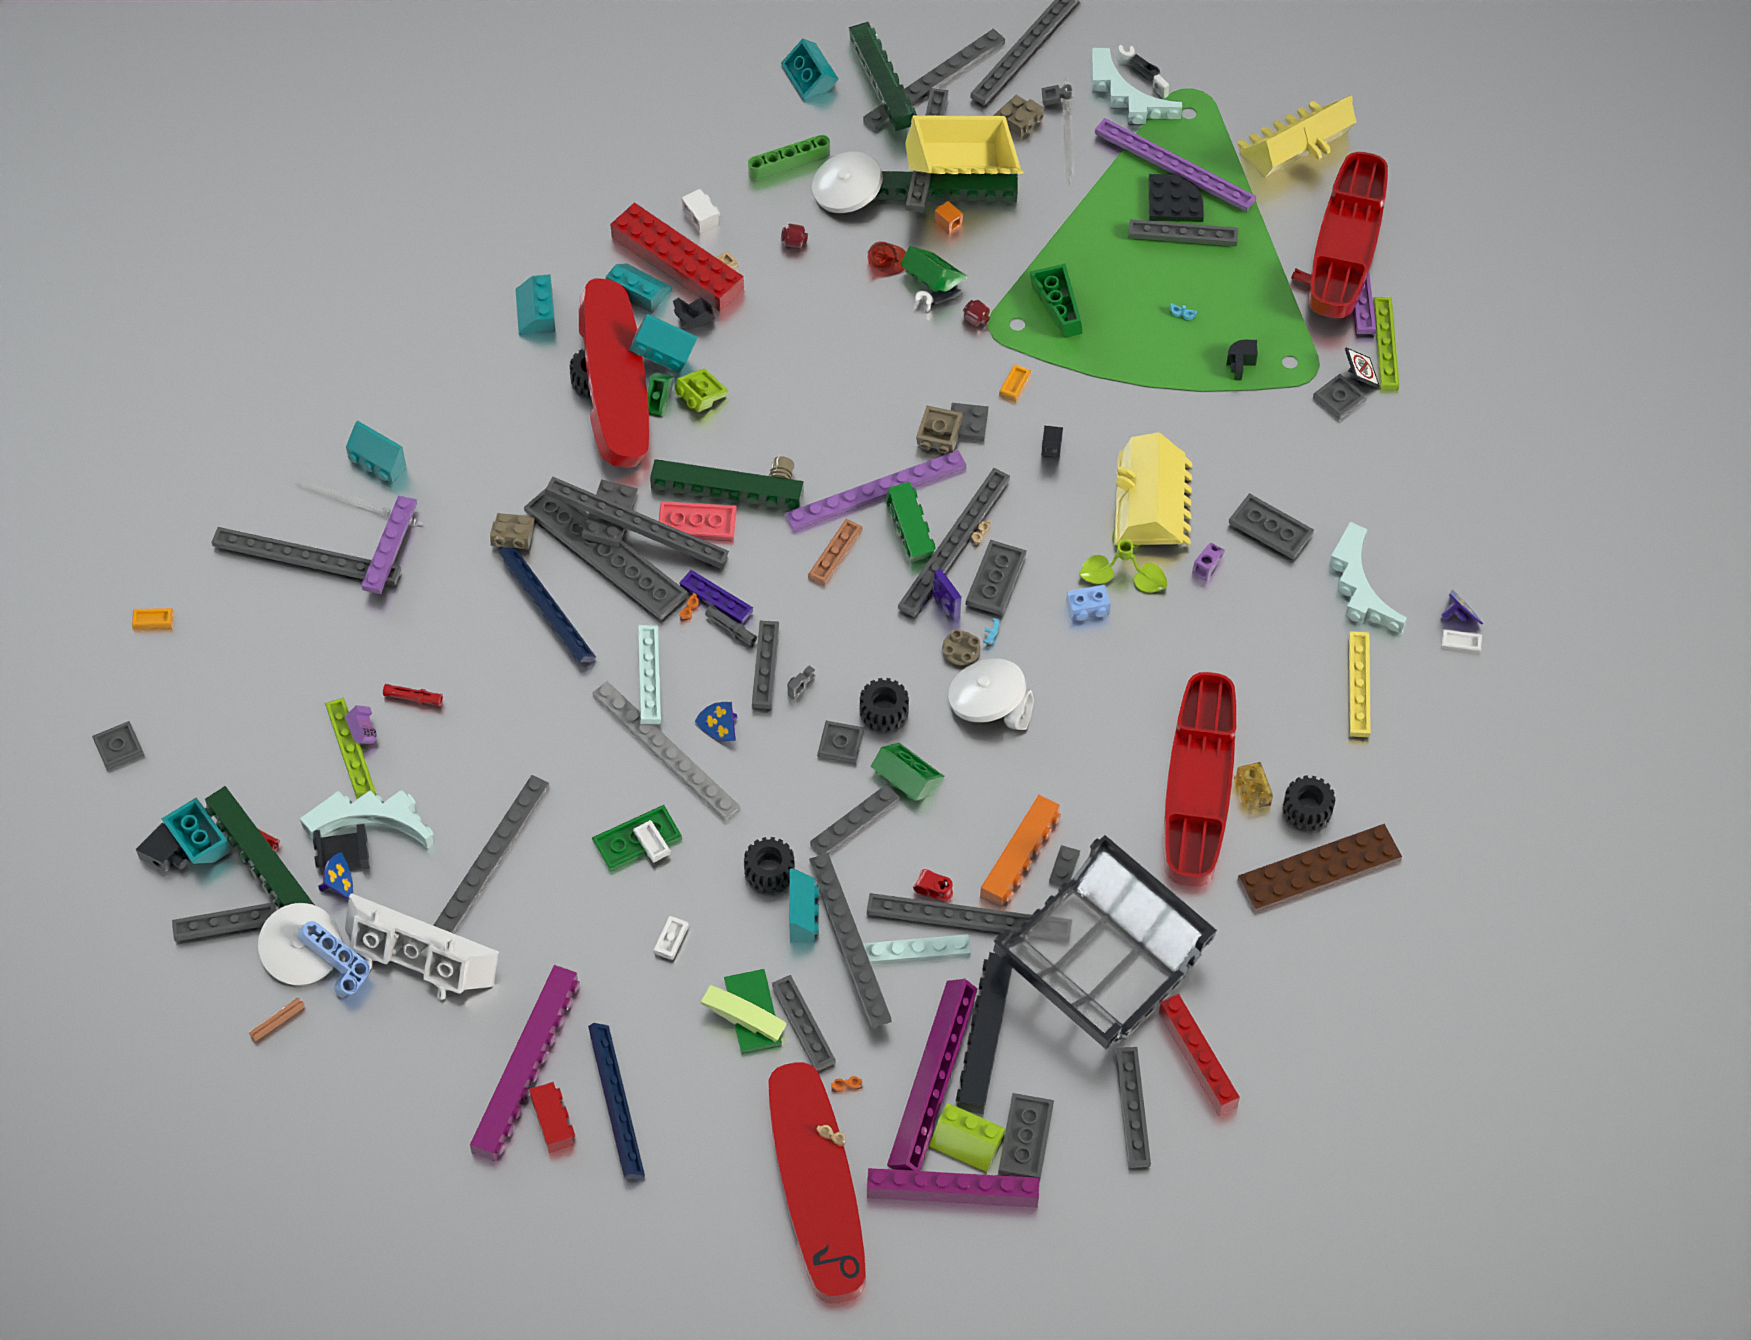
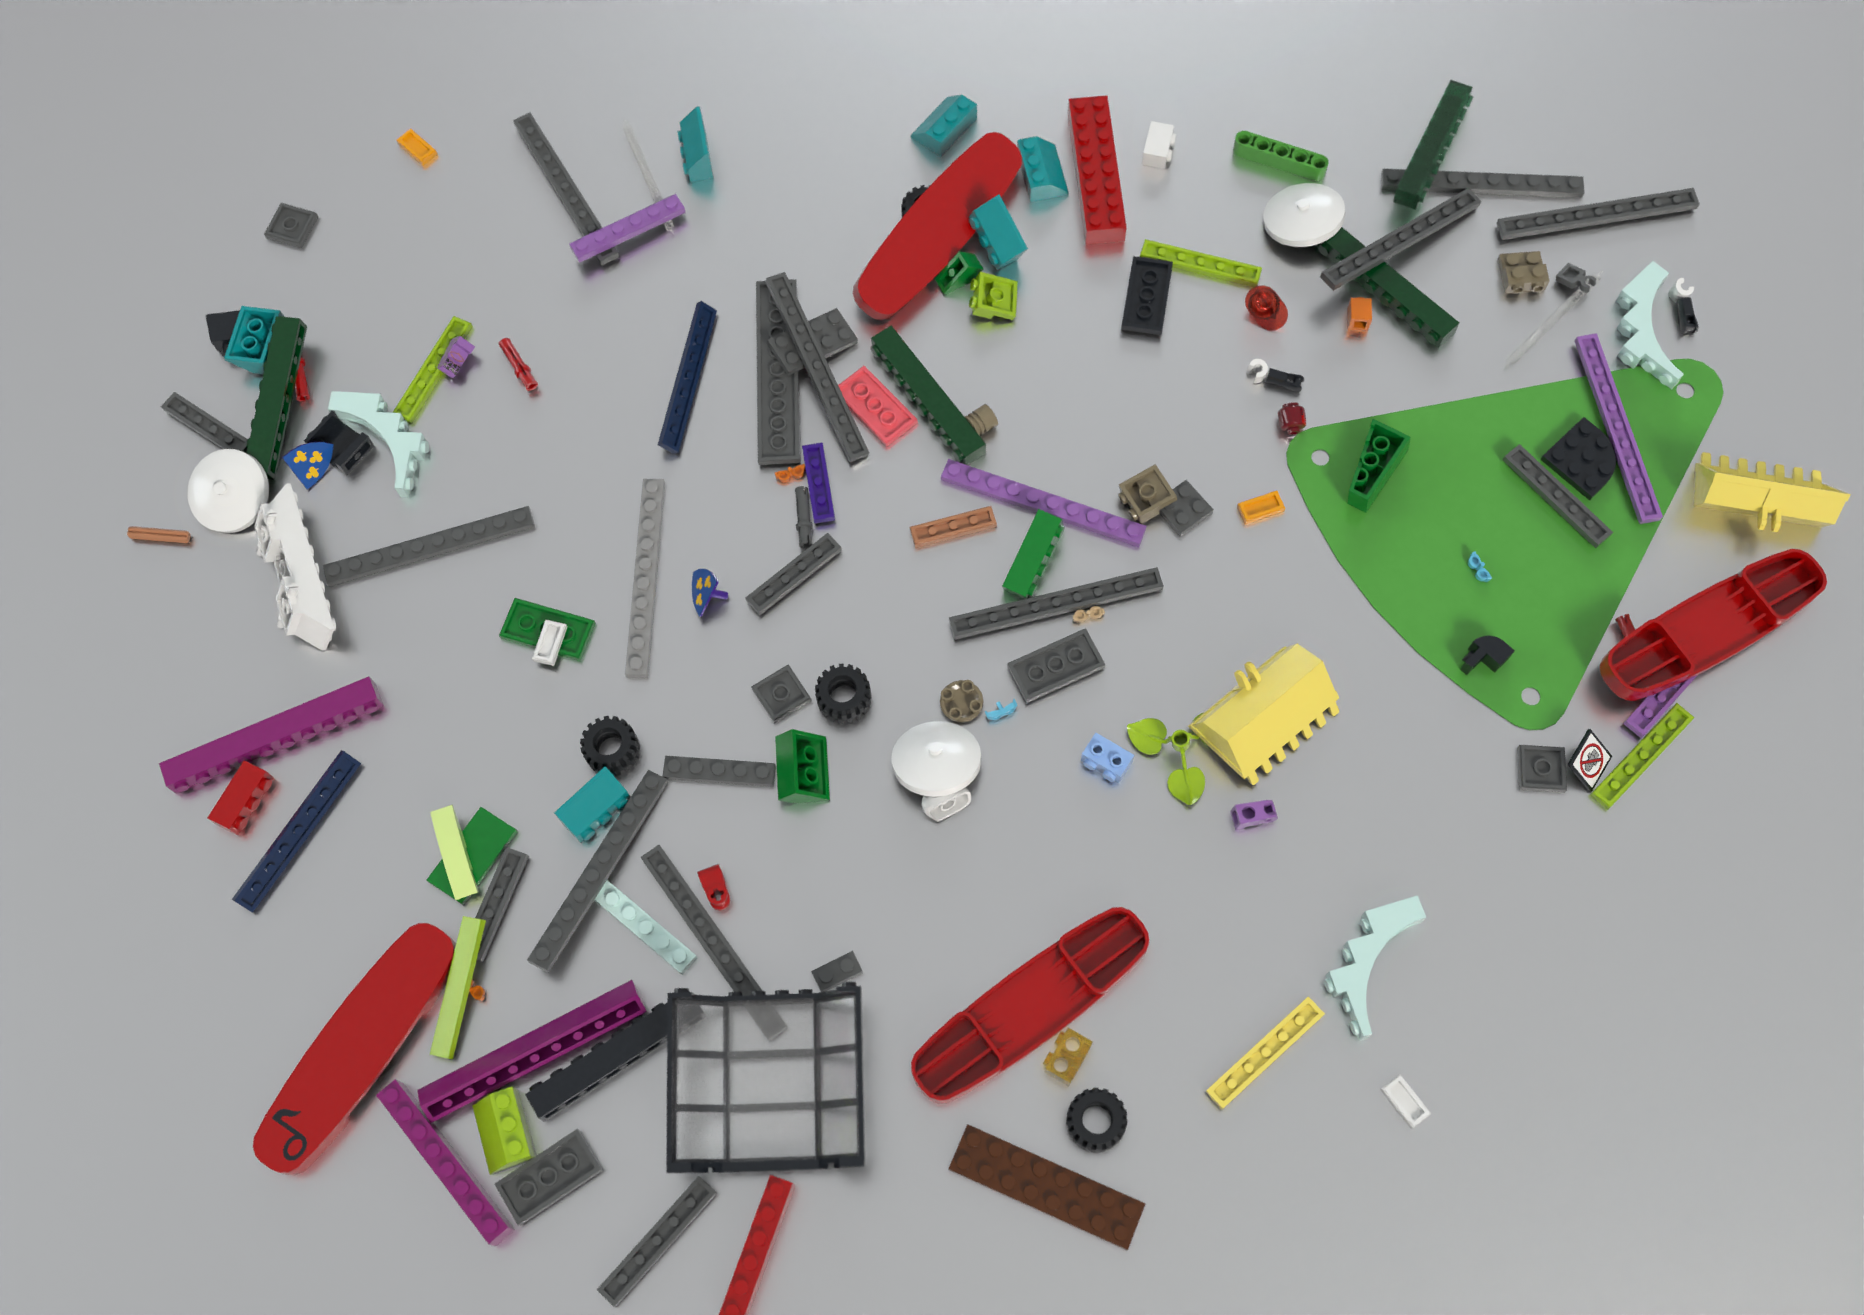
camera: 50 degrees right, 10 degrees up
light blue beam [297,921,370,997] -> none
dark tan plate [490,513,535,549] -> none
light aqua plate [638,625,661,724] -> none
white plate [654,916,689,960] -> none
black brick [673,297,715,329] -> none
tan tile [716,251,738,269] -> none
teal slope [781,38,839,100] -> none
dark red head [781,223,808,249] -> none
dark grey plate [787,665,815,700] -> none
tan piece [817,1125,846,1146] -> none
green slope [900,246,967,292] -> none
light yellow piece [905,115,1023,174] -> none
dark purple plate [933,569,962,620] -> none
orange brick [980,795,1061,908] -> none
black brick [1041,425,1063,457] -> none
white tile [1153,74,1170,99] -> none
dark grey plate [1229,493,1314,560] -> none
dark purple shield [1442,590,1483,625] -> none
none -> lime tile [429,916,486,1059]
none -> black plate [1121,256,1173,335]
none -> lime tile [1140,239,1262,288]

